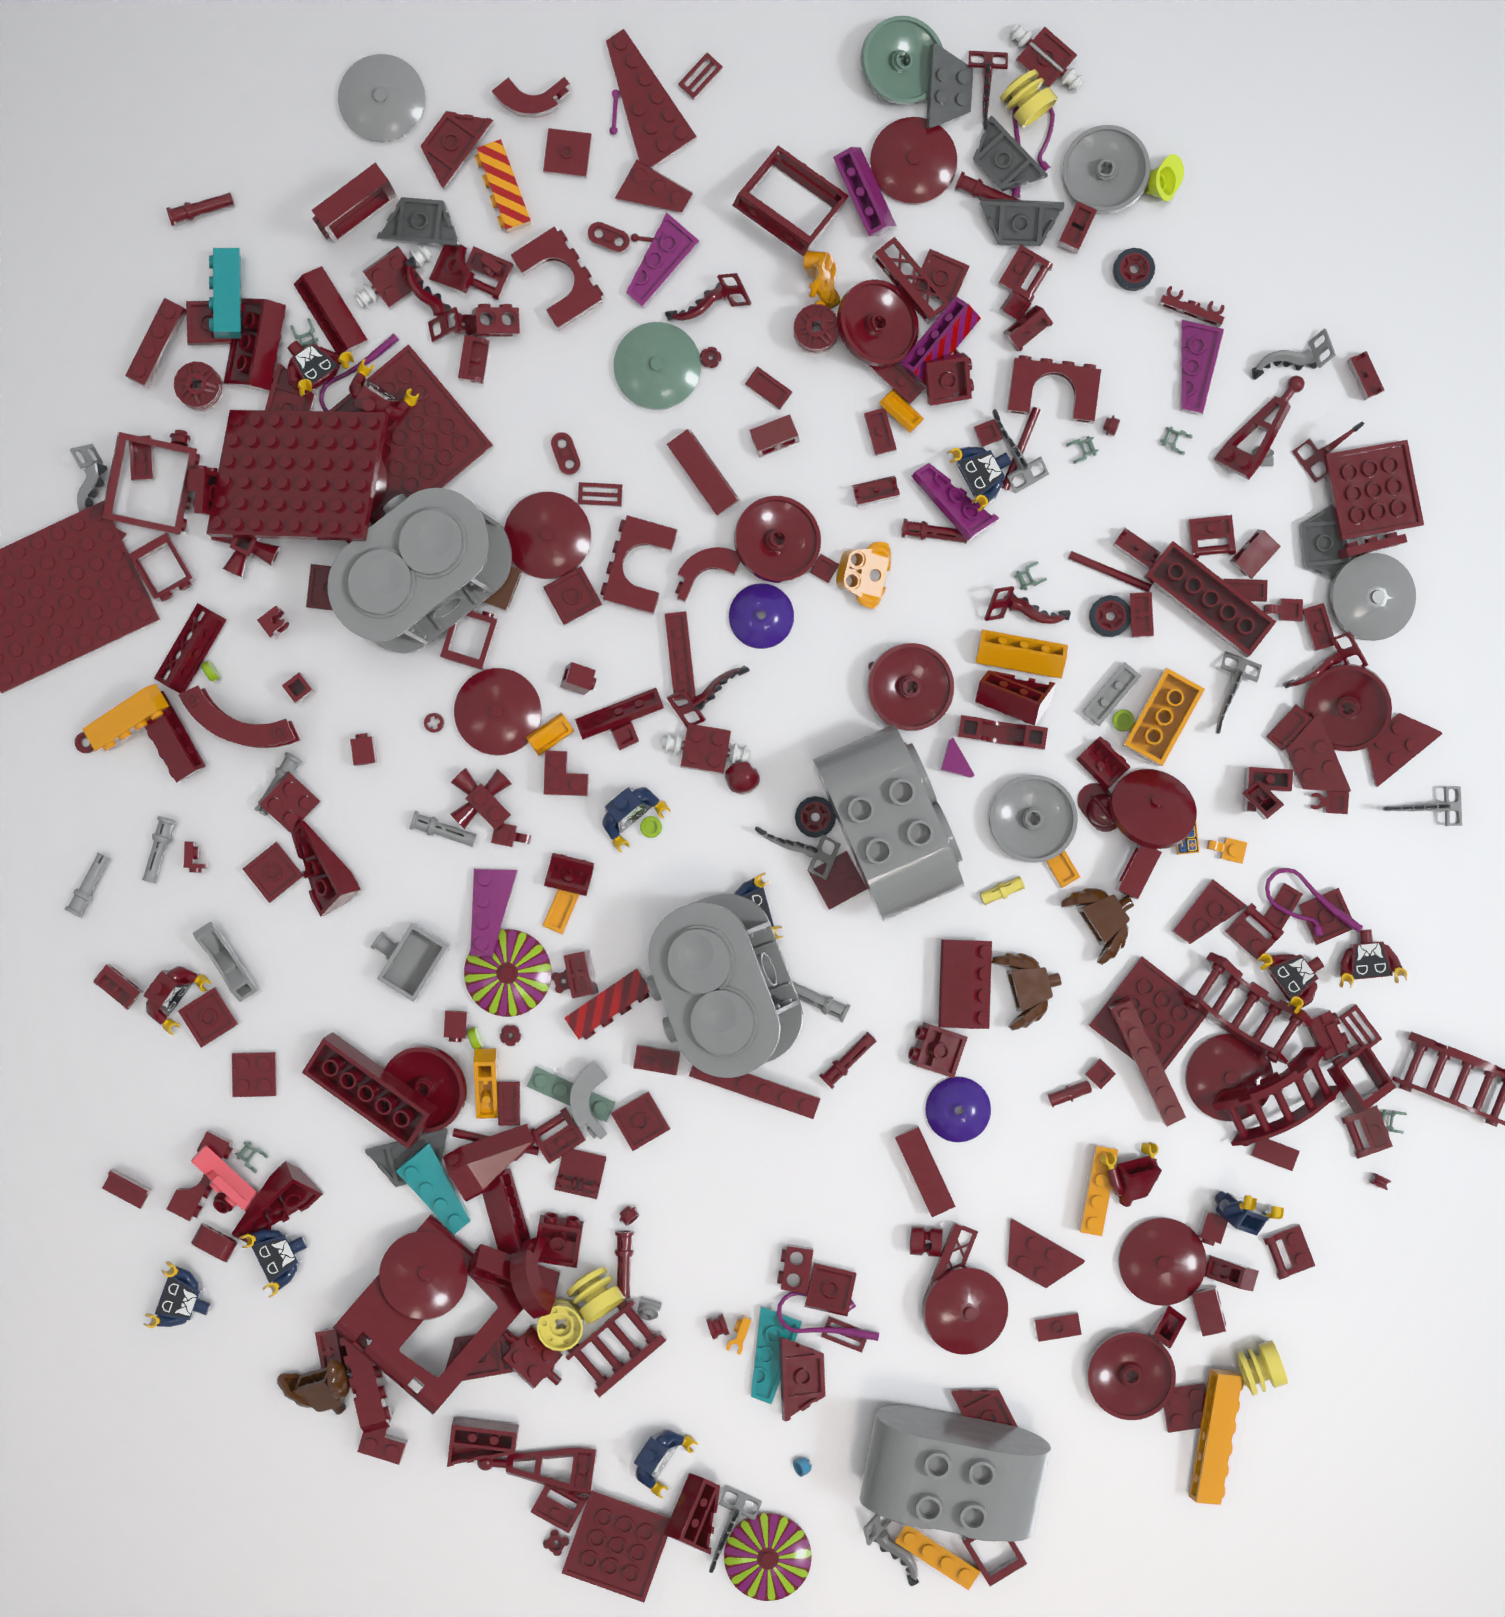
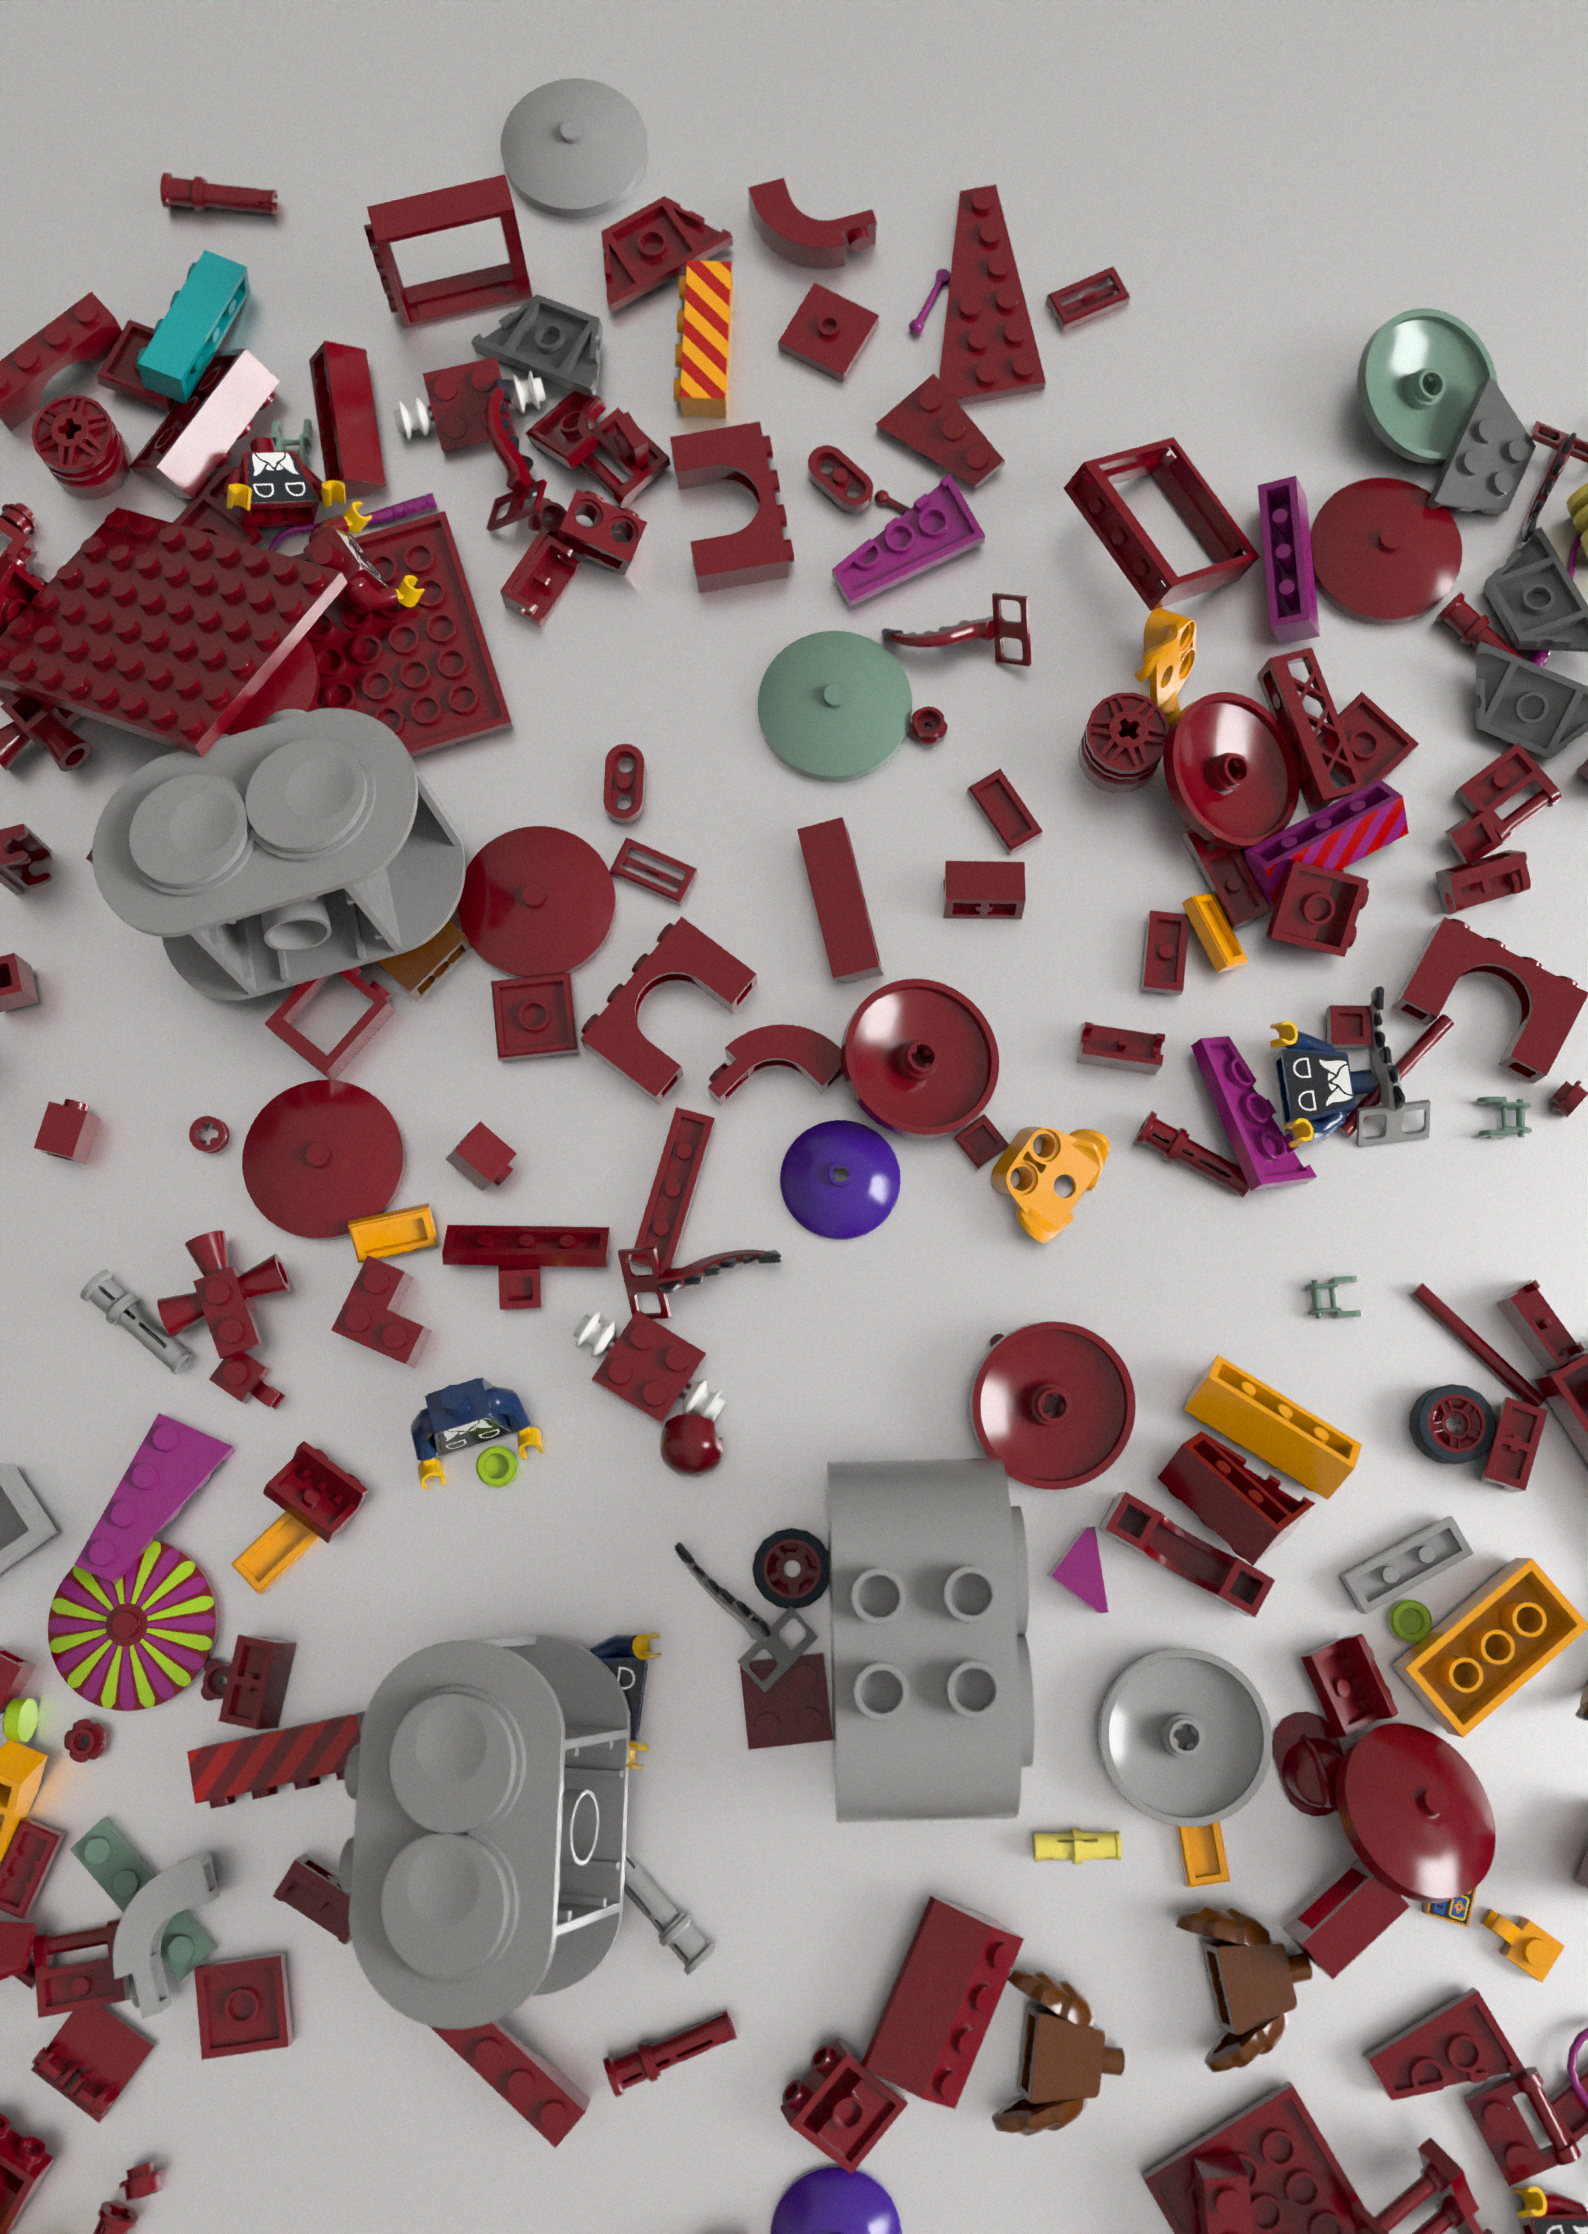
camera: 25 degrees right, 10 degrees down
dark red piece [984,586,1071,624] -> none

